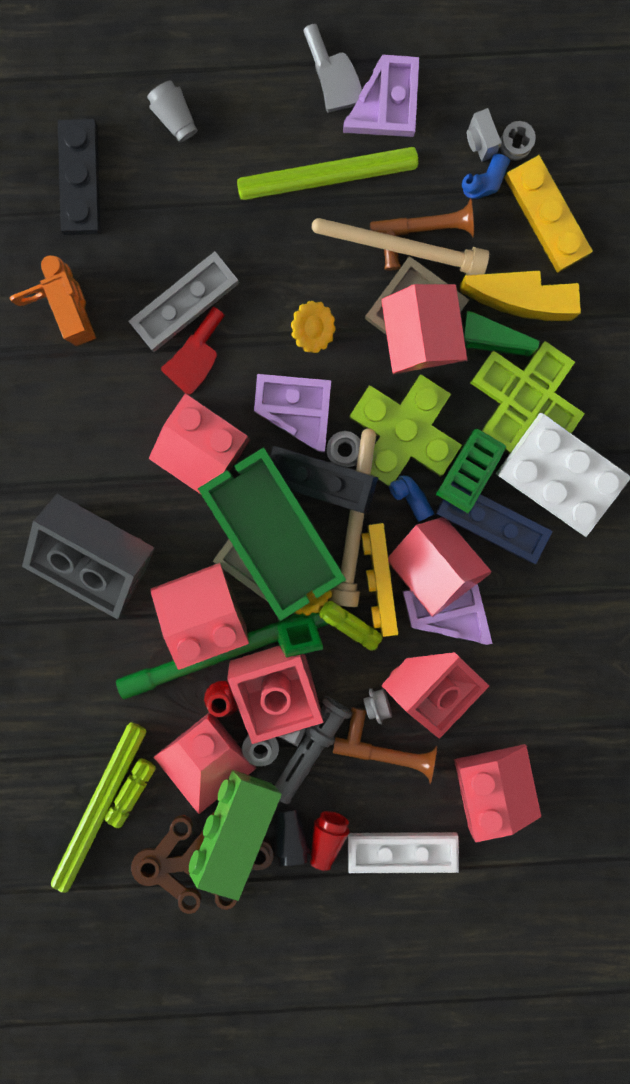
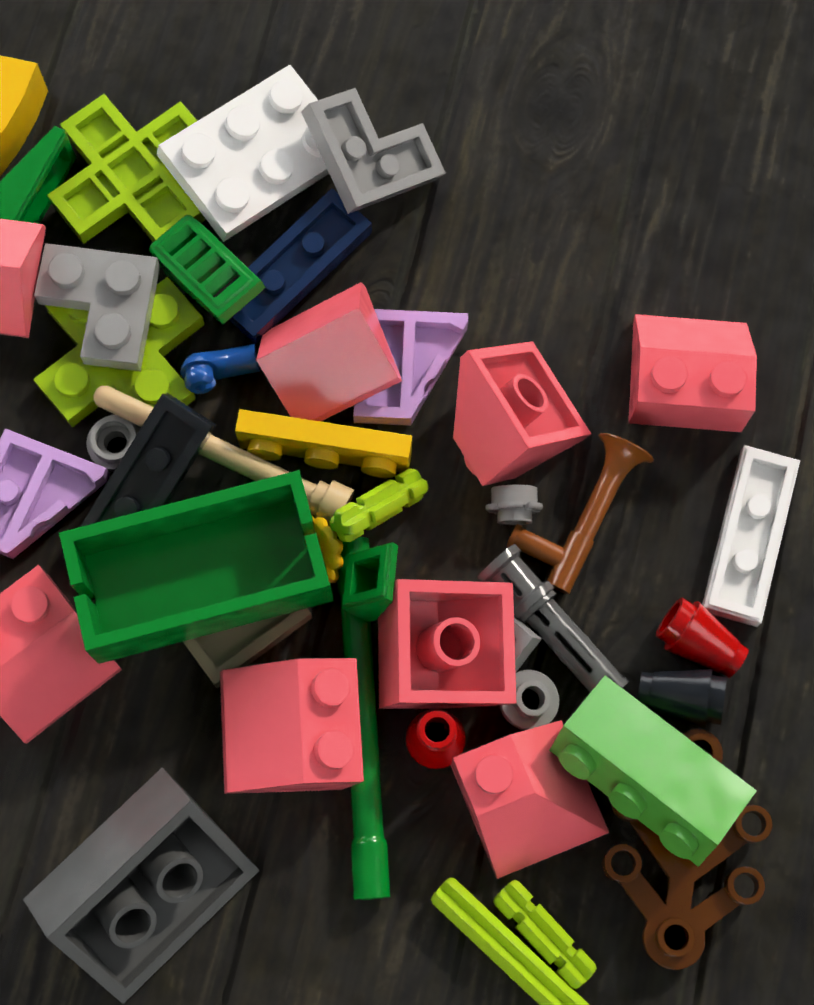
camera: 70 degrees left, 15 degrees down
none -> light grey plate [34,243,160,372]
none -> light grey plate [301,88,446,214]

